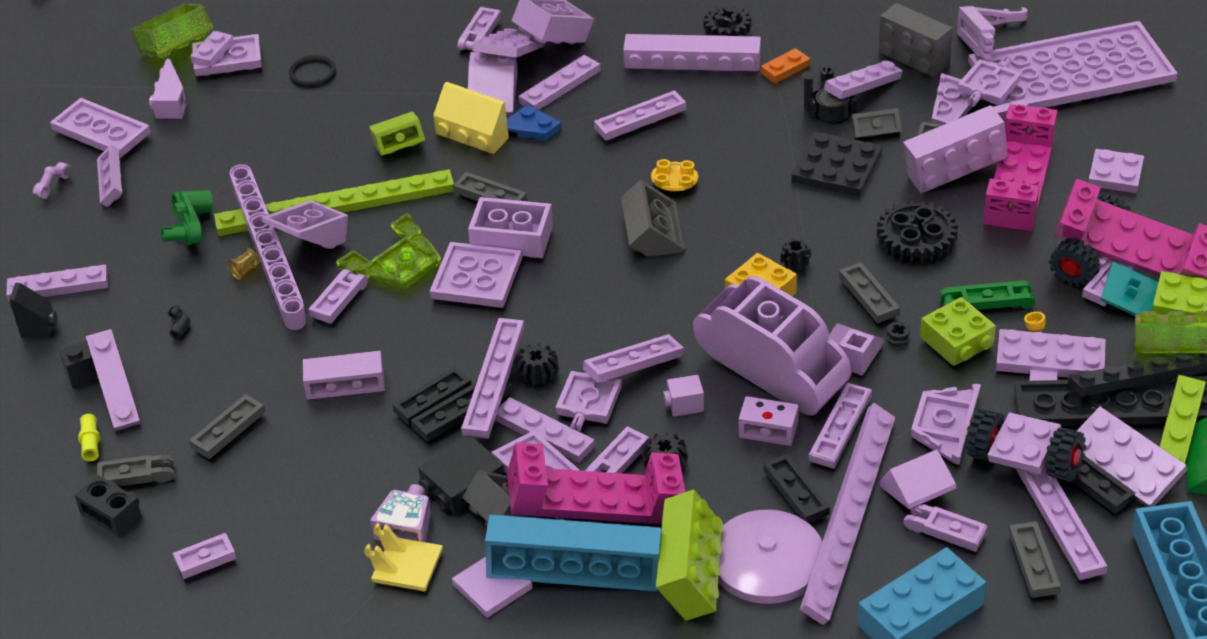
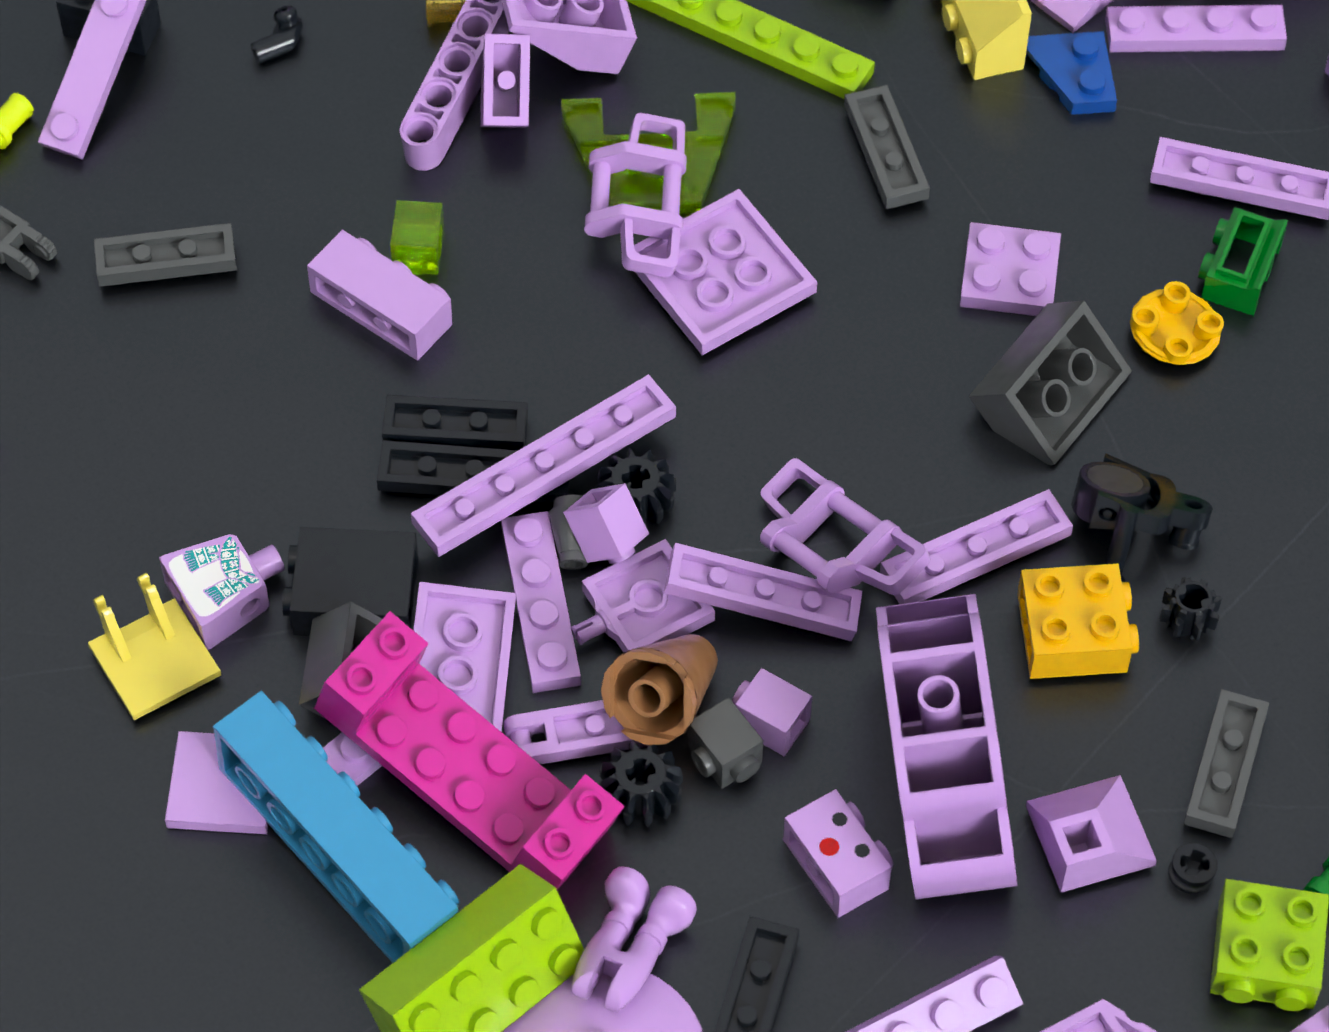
camera: 40 degrees right, 15 degrees up
lavender plate [309,269,368,324] -> none
lavender brick [468,197,553,258] -> none
lavender plate [809,383,872,468] -> none
none -> clear neon green brick [390,200,444,275]
none -> lavender slope [480,34,530,128]
none -> dark grey cone [549,495,588,570]
none -> lavender brick [563,483,649,564]
none -> lavender piece [572,867,697,1012]
none -> lavender bar [584,113,687,277]
none -> medium nougat cone [601,634,718,745]
none -> dark grey brick [687,697,764,789]
none -> lavender bar [760,458,931,595]
none -> lavender plate [880,489,1073,604]
none -> lavender plate [960,222,1061,316]
none -> black piece [1071,453,1213,582]
none -> green window [1198,207,1288,316]

